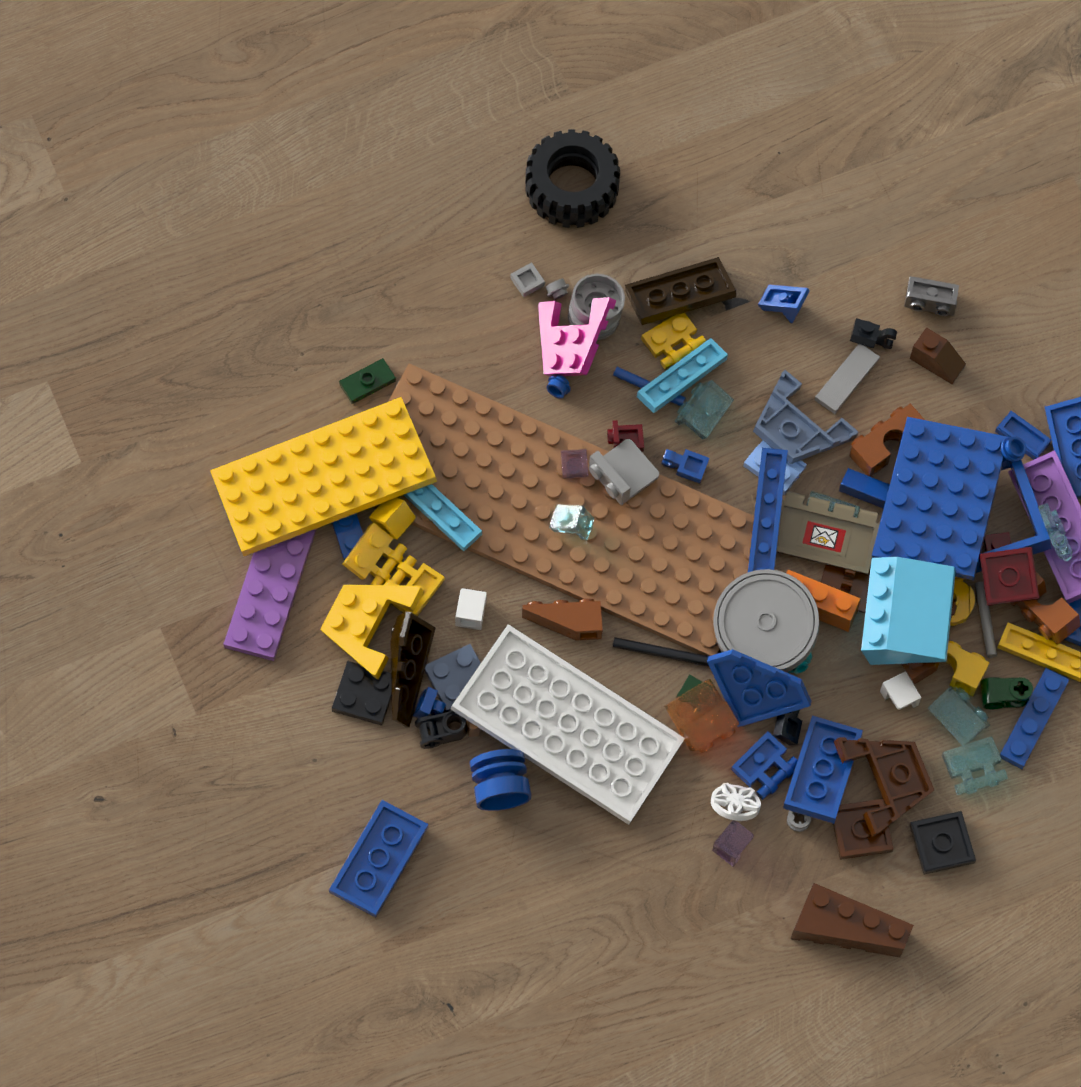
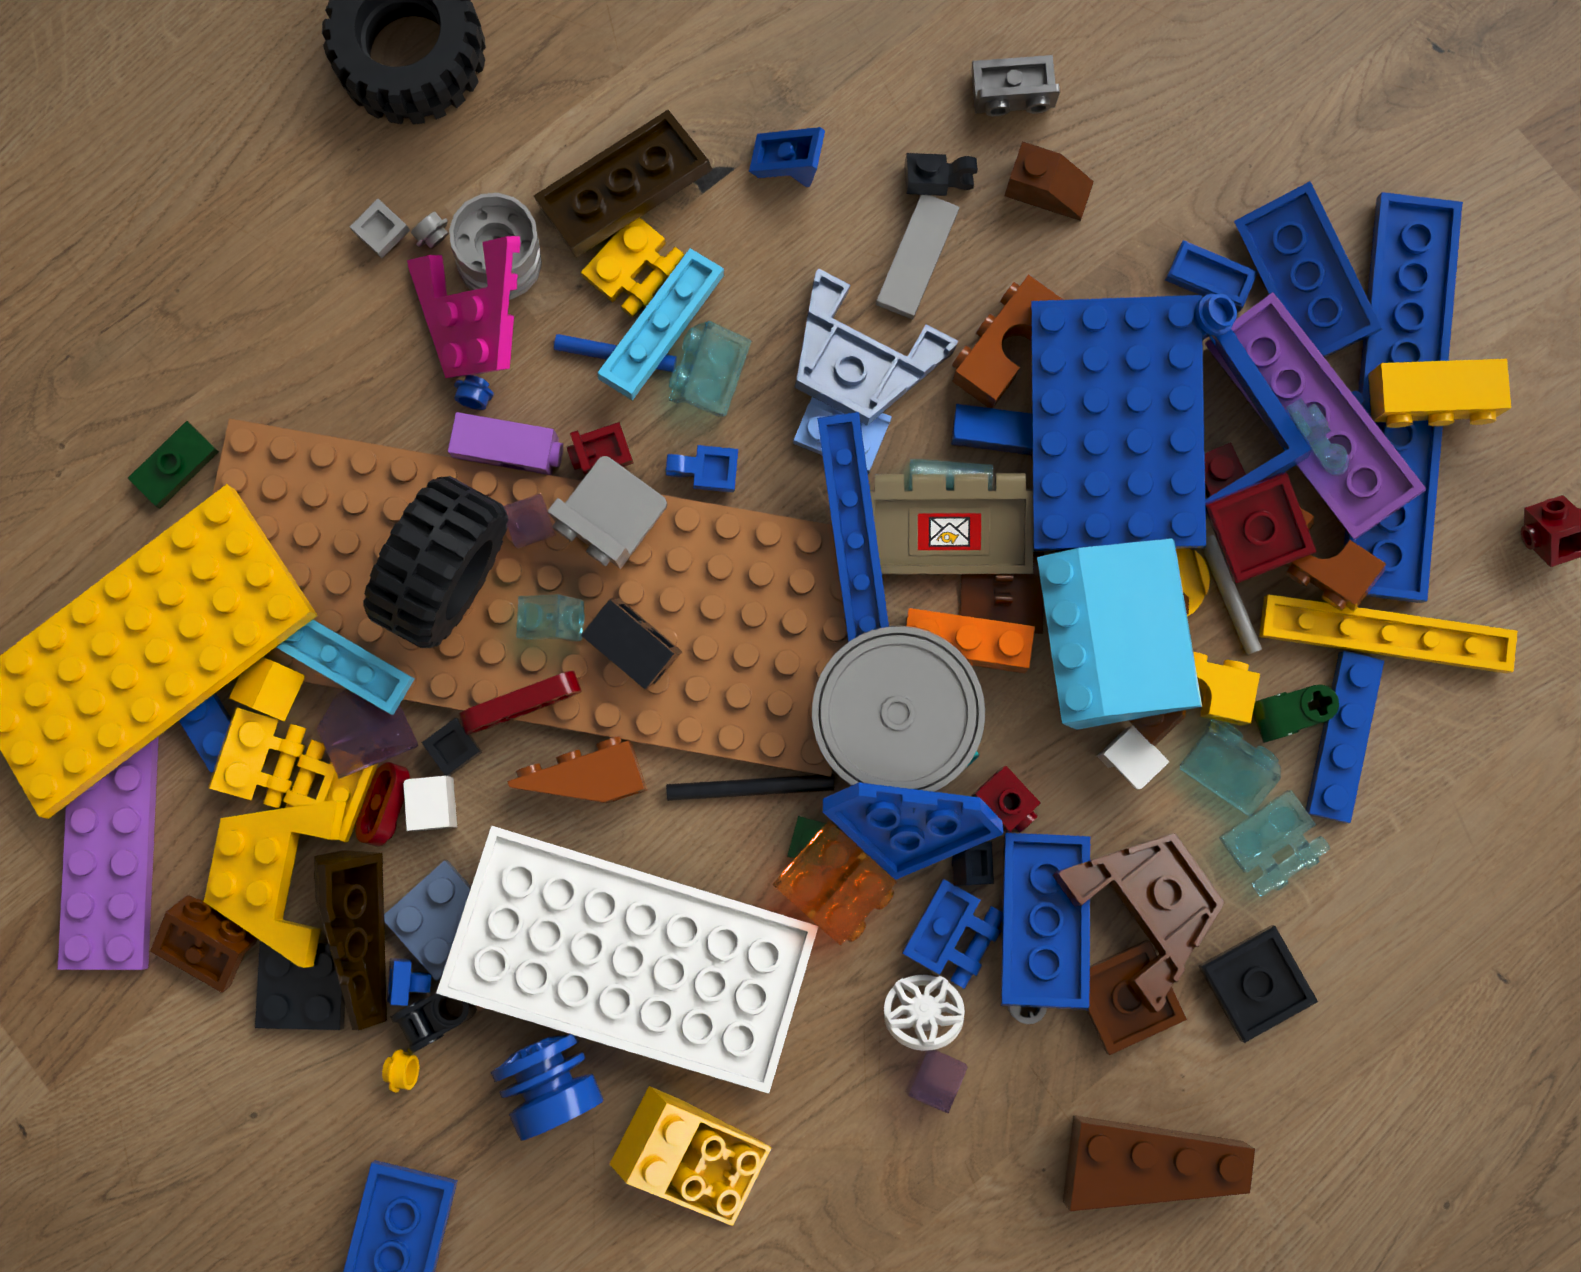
camera: 10 degrees left, 15 degrees up
none -> reddish brown bracket [150,895,258,993]
none -> slope [317,689,418,779]
none -> dark red plate [355,762,410,847]
none -> black tyre [363,476,508,648]
none -> yellow plate [382,1049,419,1093]
none -> black plate [421,718,482,776]
none -> medium lavender brick [448,412,563,475]
none -> dark red beam [459,671,582,735]
none -> black hinge [581,598,682,690]
none -> yellow slope [609,1086,772,1226]
none -> dark red brick [971,766,1041,833]

